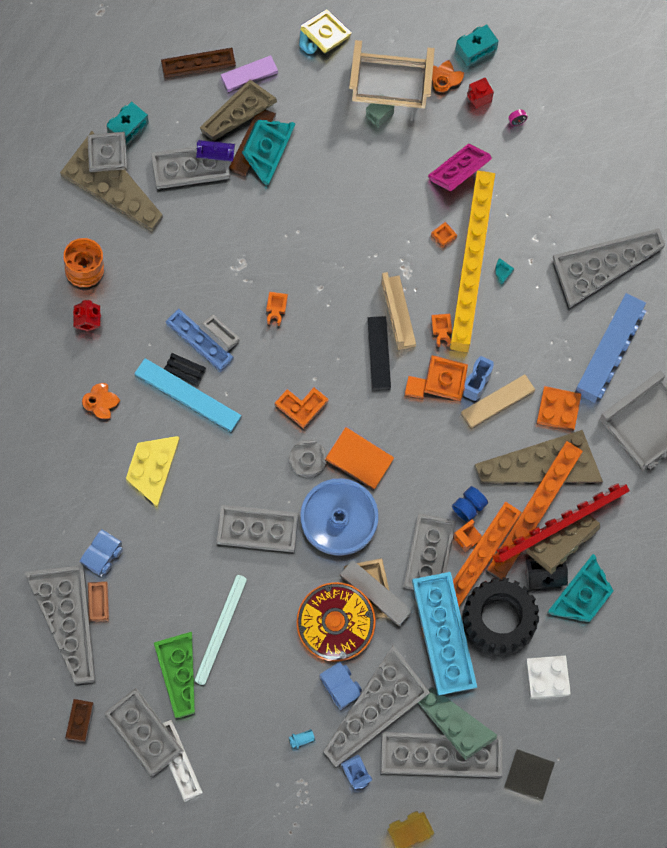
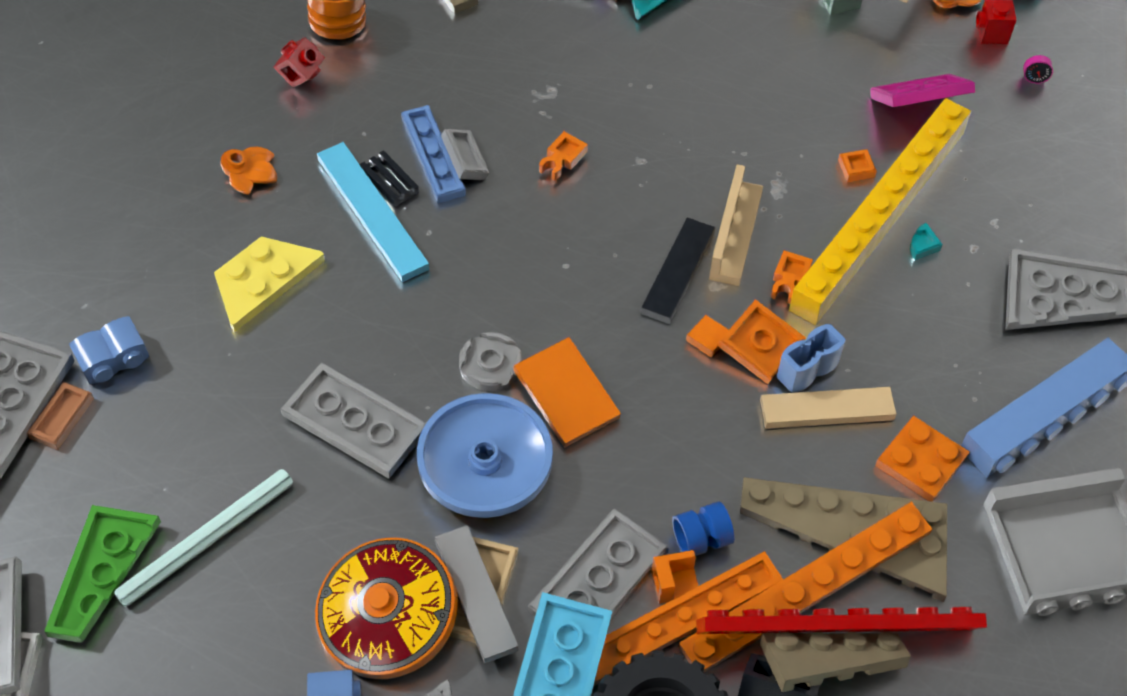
camera: 30 degrees right, 15 degrees down
orange plate [275,387,329,429] -> none

